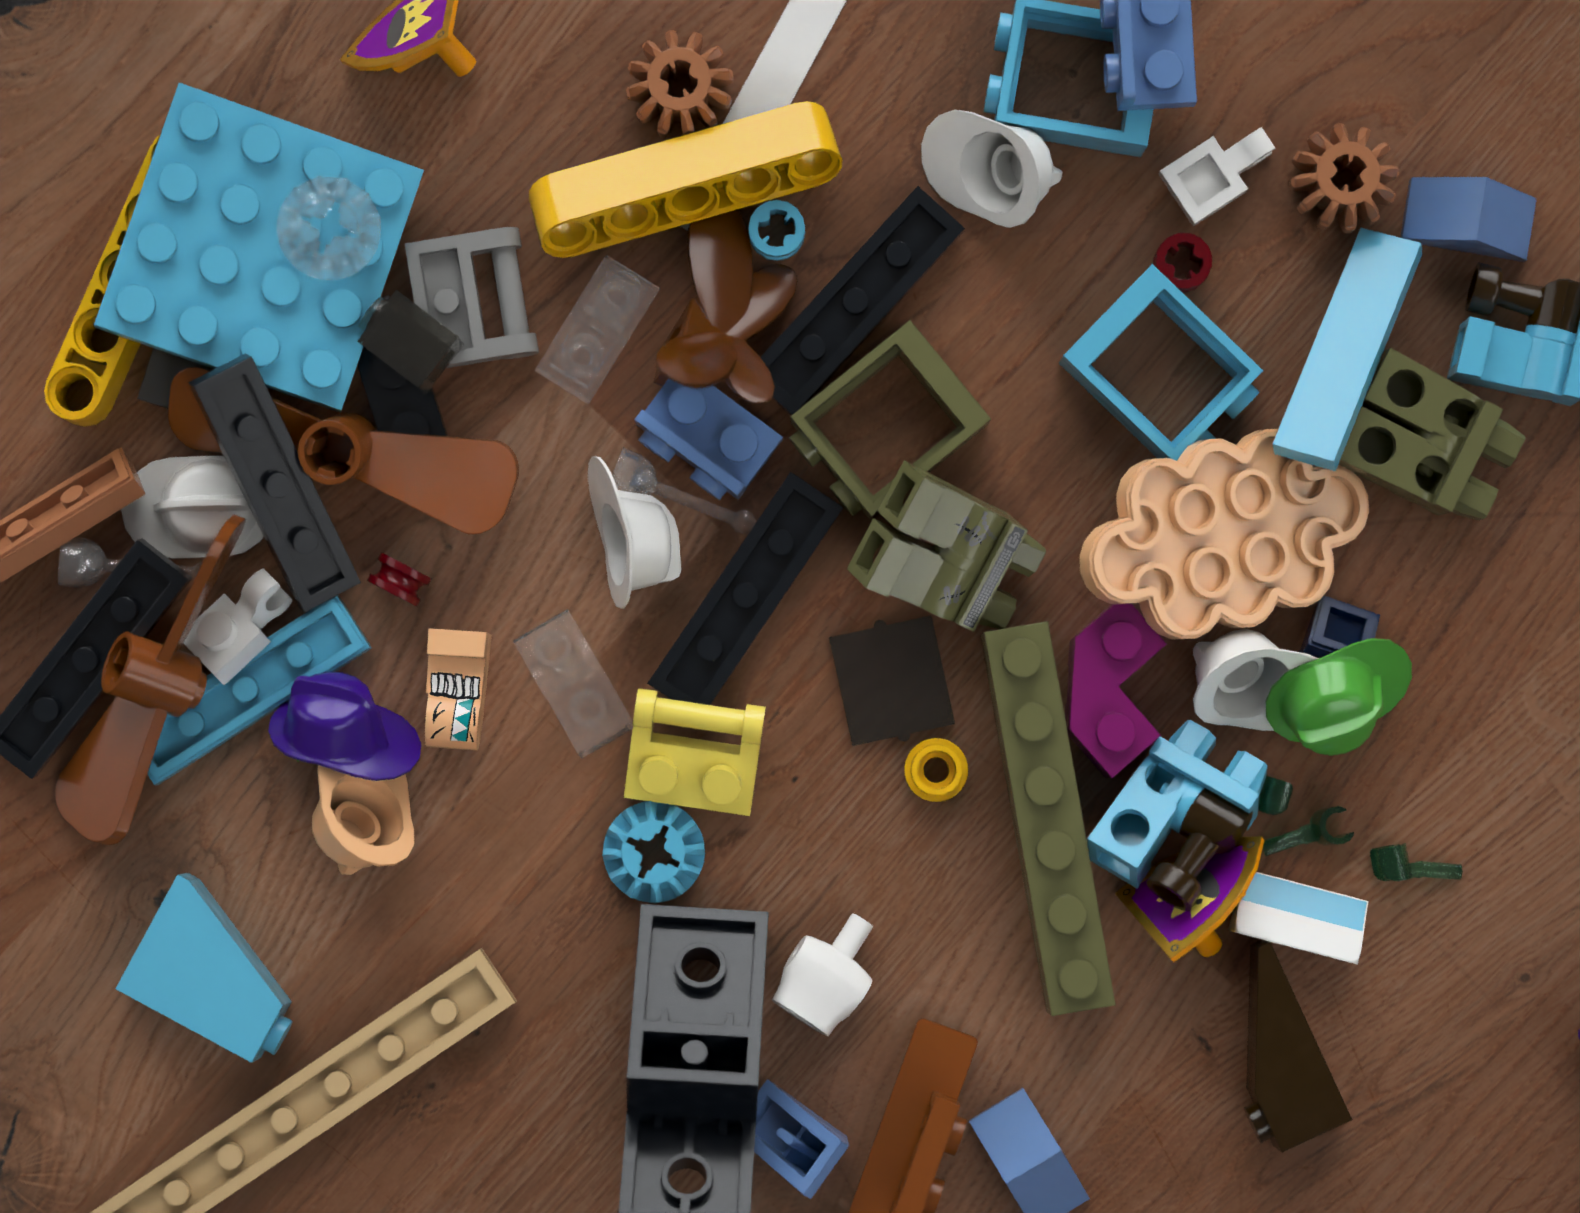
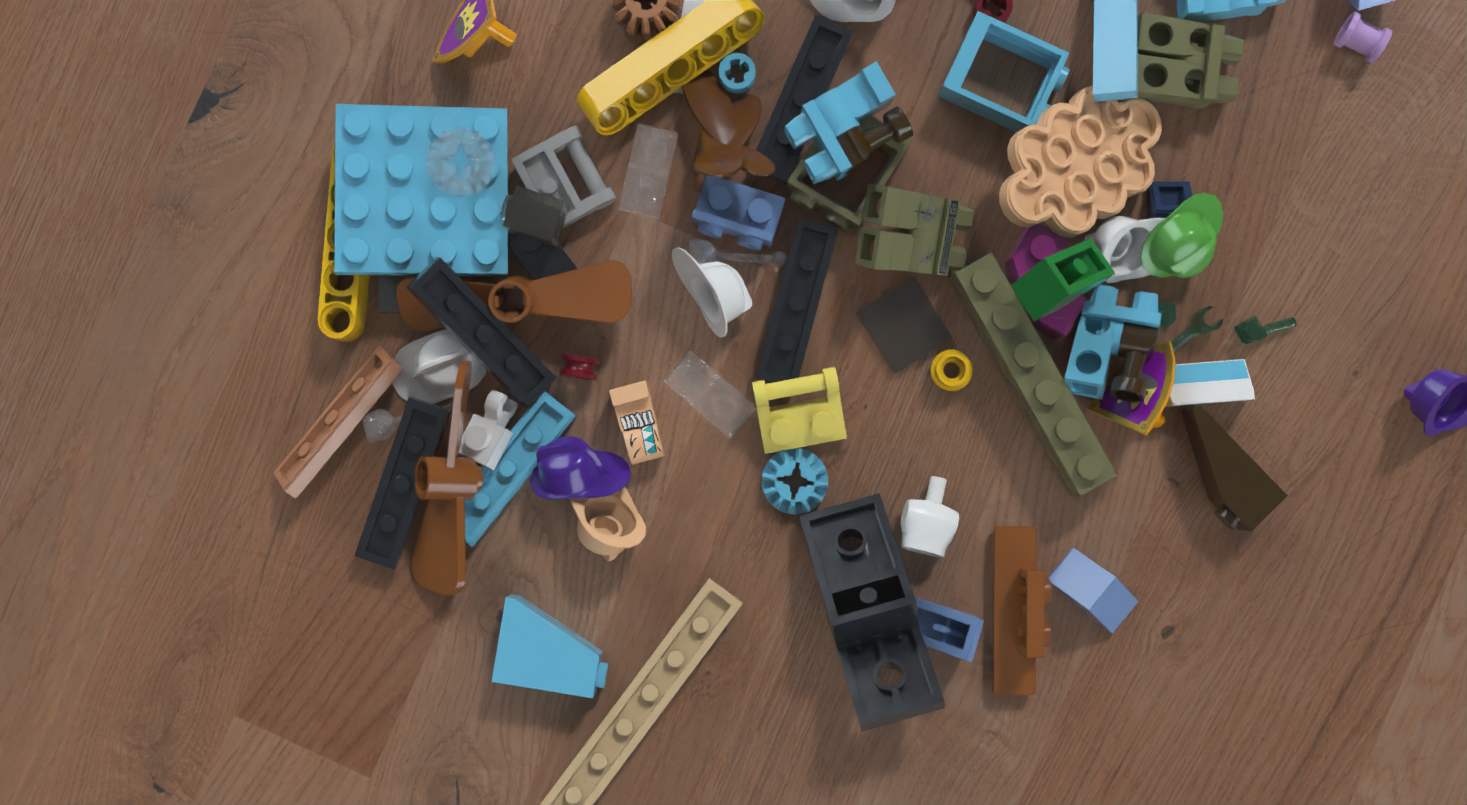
camera: 15 degrees left, 0 degrees up
none -> medium azure hips [784,61,913,184]
none -> green slope [1011,238,1115,322]

